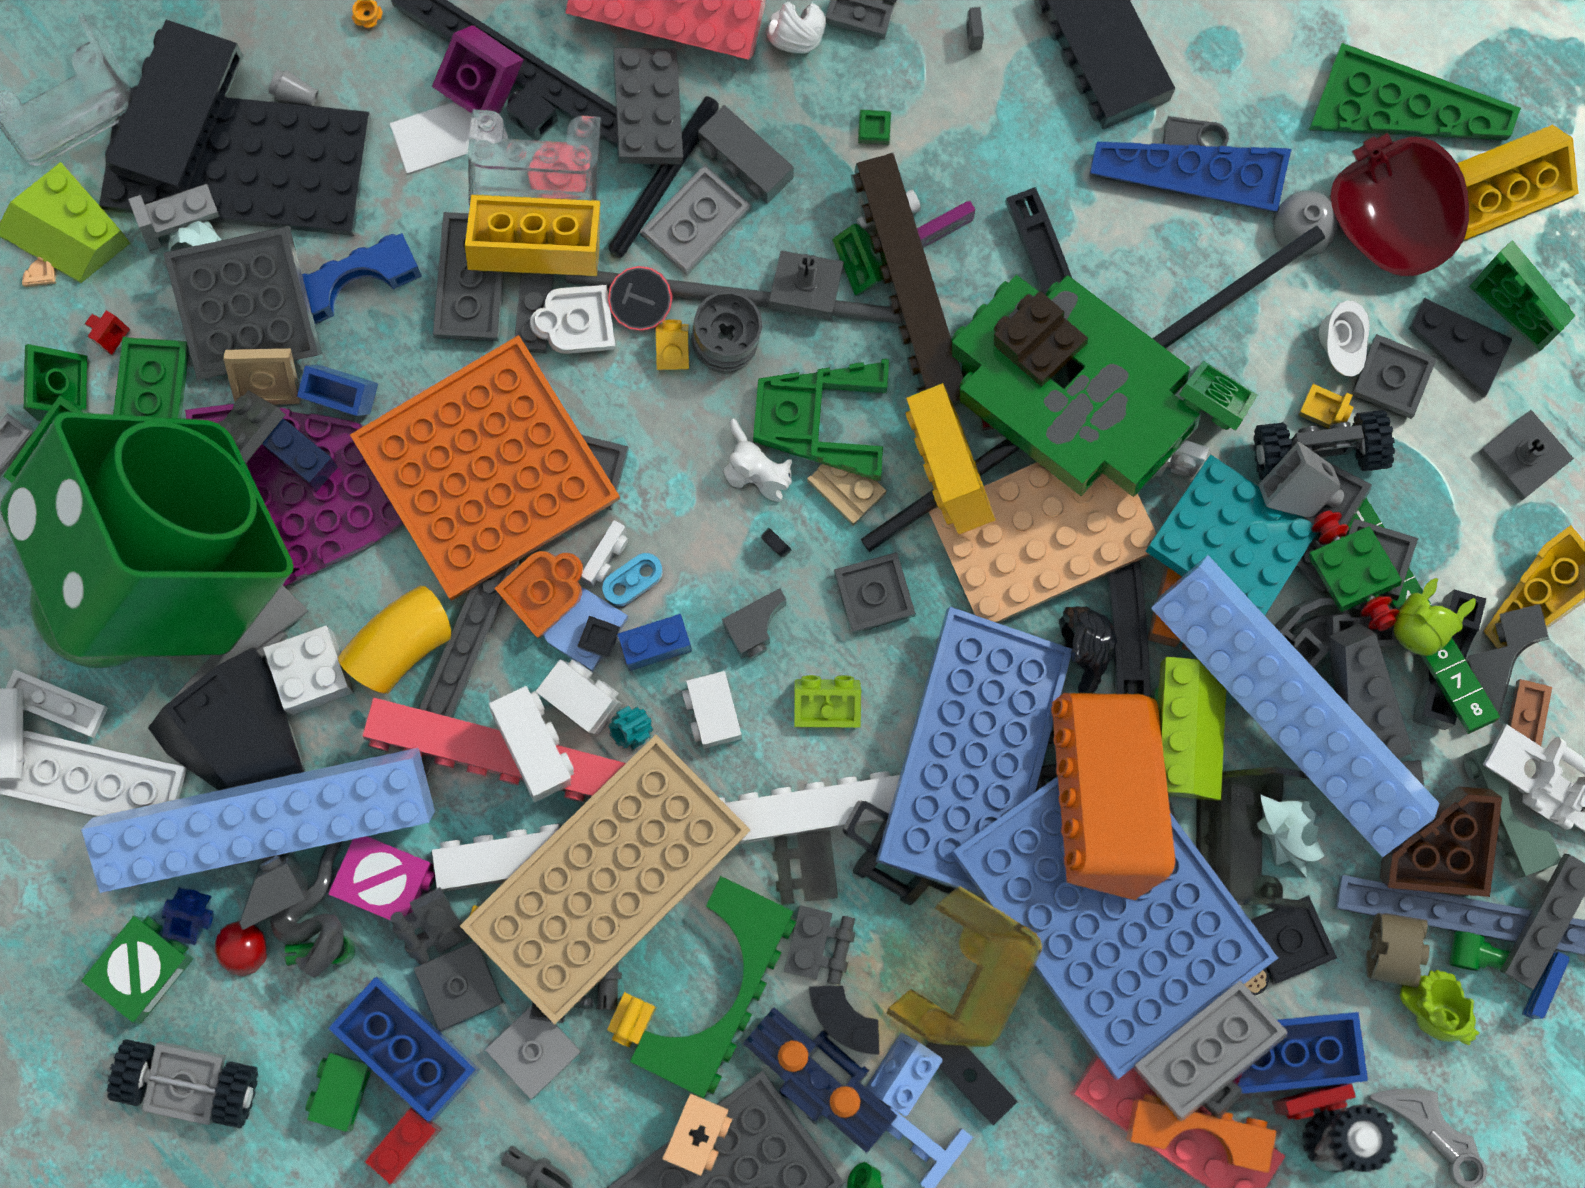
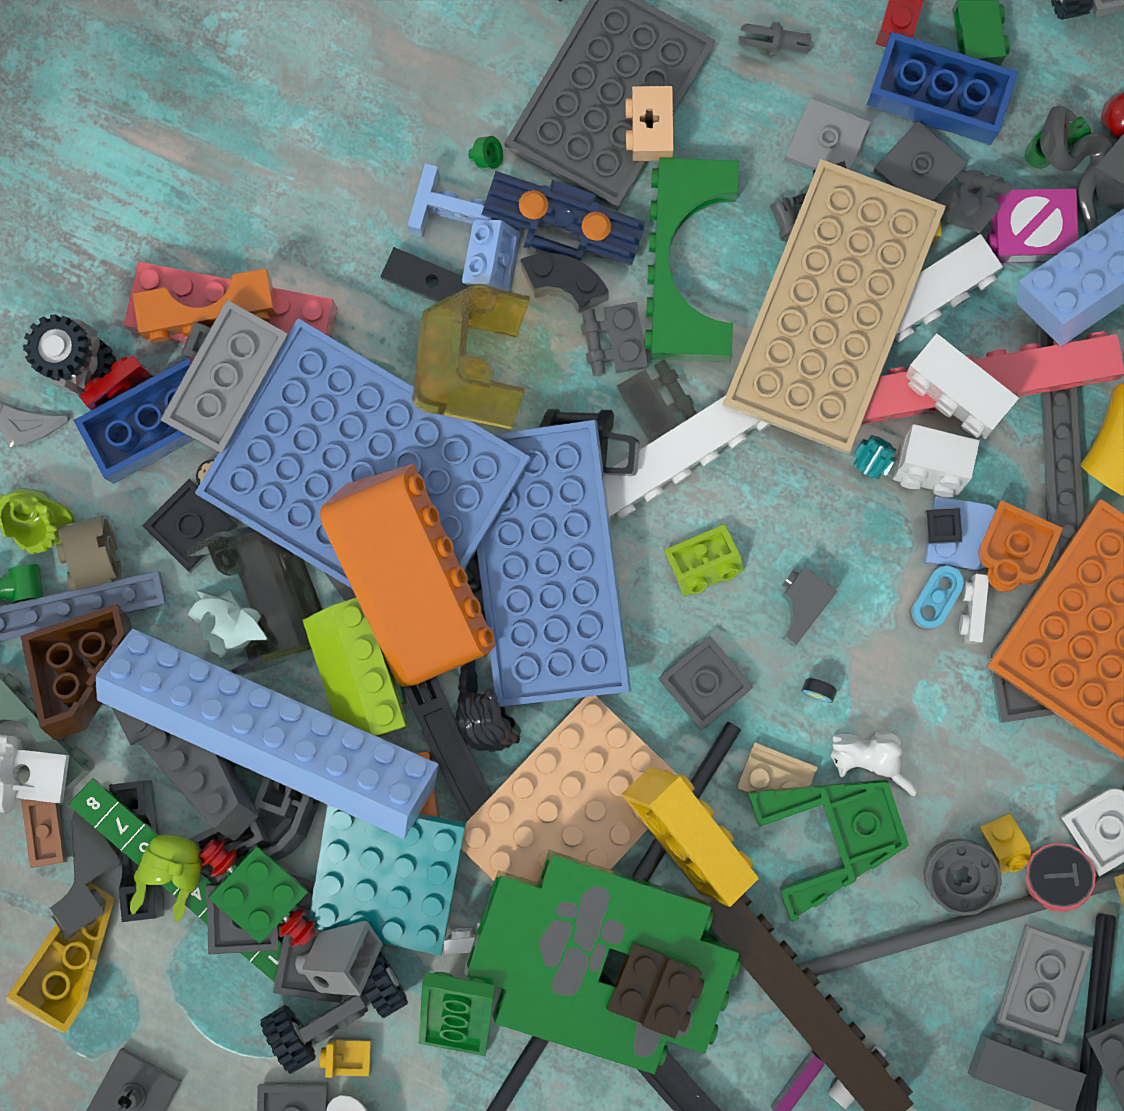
camera: 165 degrees right, 5 degrees up
yellow brick [607,992,657,1048] -> none
blue piece [617,614,692,671] -> none
white brick [682,671,742,749] -> none
dark grey tile [768,250,843,320] -> none
green slope [832,224,883,296] -> none

